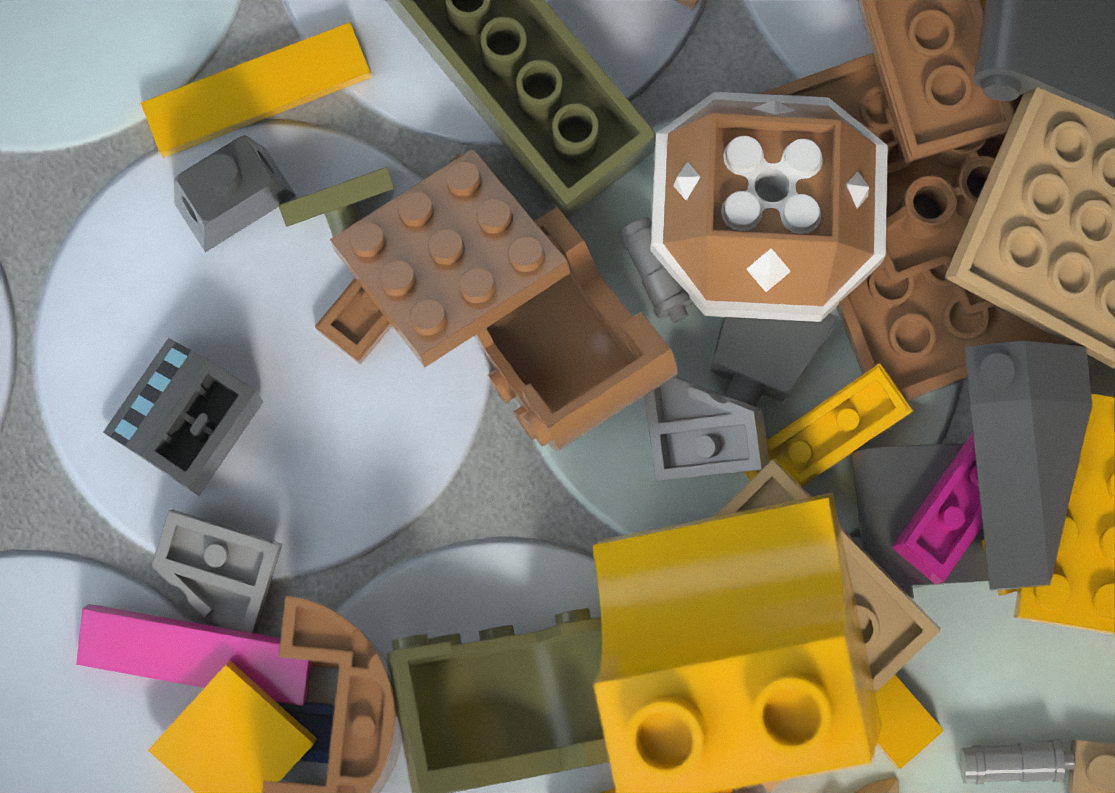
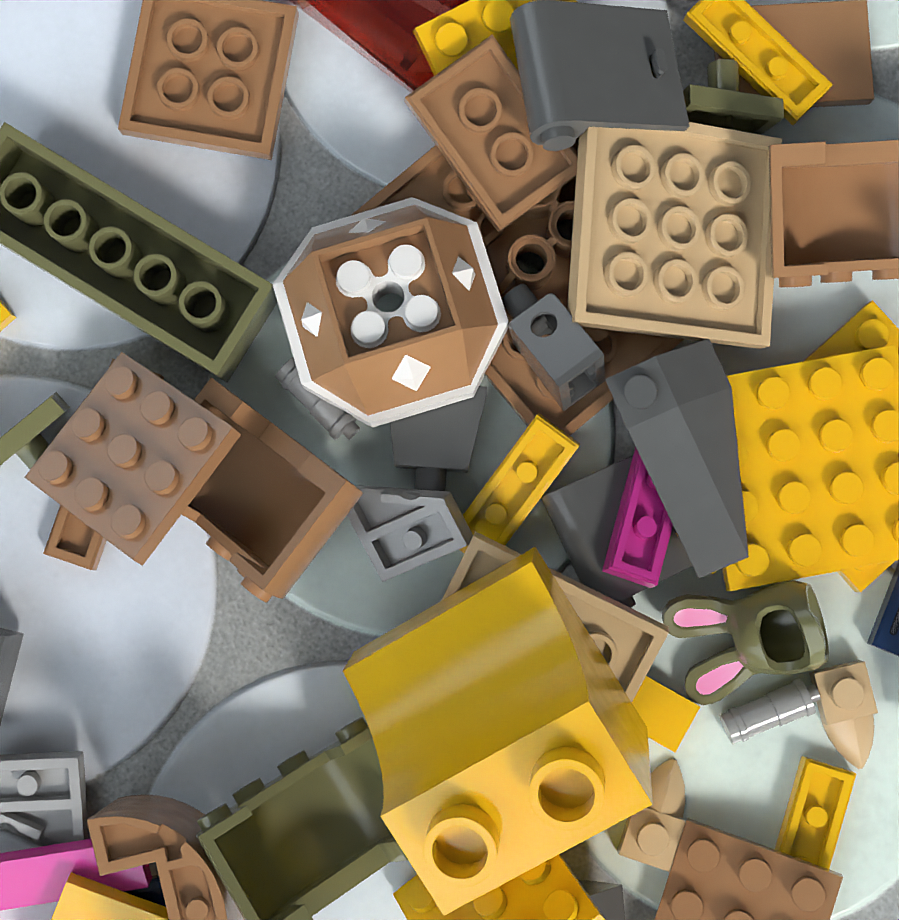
camera: 15 degrees left, 5 degrees up
none -> dark grey torso [502,283,606,411]
none -> olive piece [662,580,829,705]

